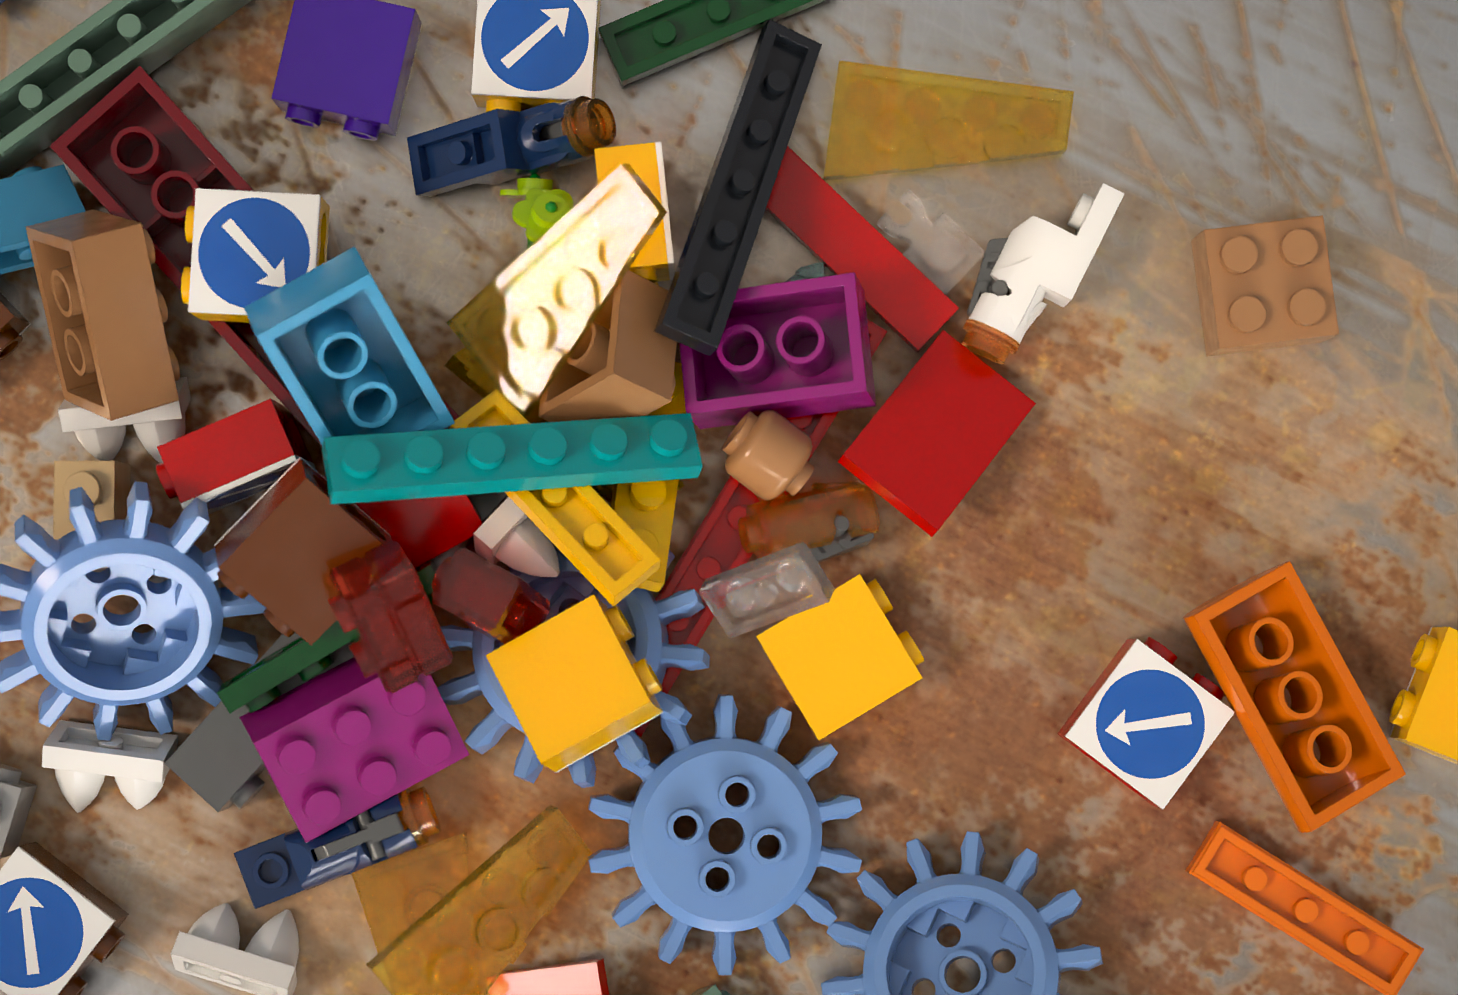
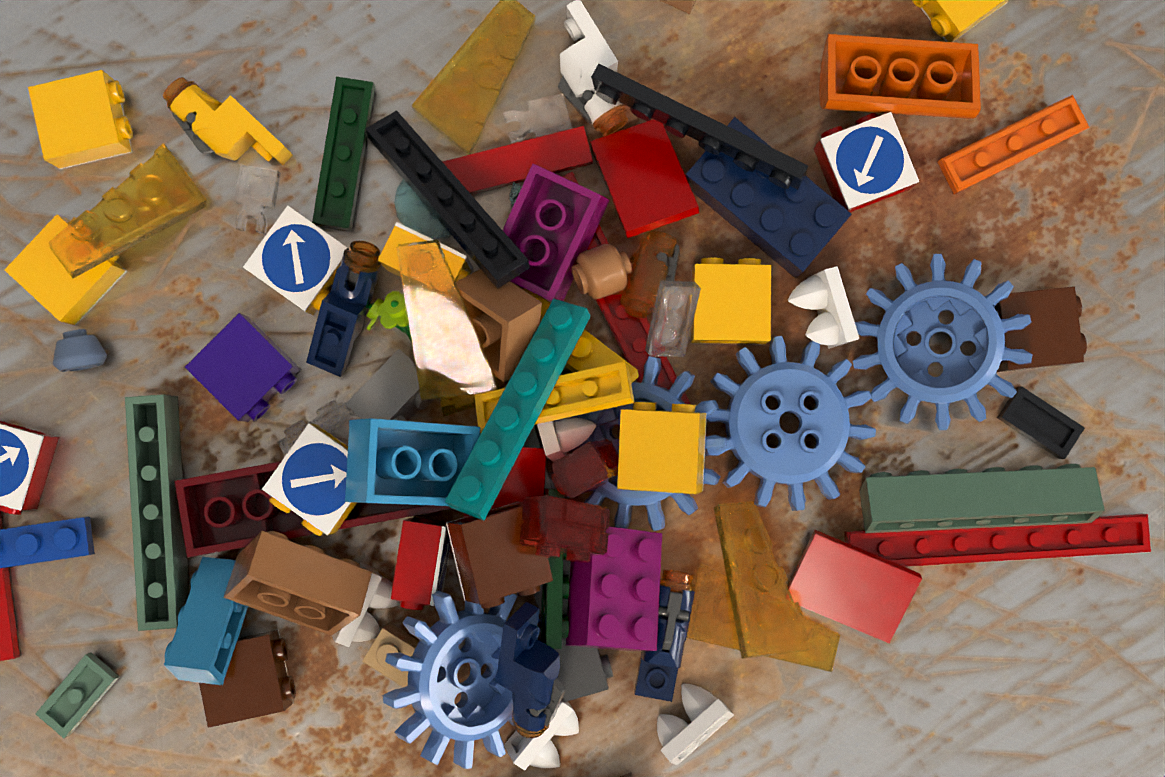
camera: 55 degrees left, 0 degrees up
none -> clear plate [277,400,357,455]
none -> light grey brick [346,349,439,421]
none -> clear light blue tile [394,179,452,240]
none -> dark blue plate [496,602,566,738]
none -> black plate [591,63,808,190]
none -> dark blue brick [685,117,852,278]
none -> white tile [788,266,859,349]

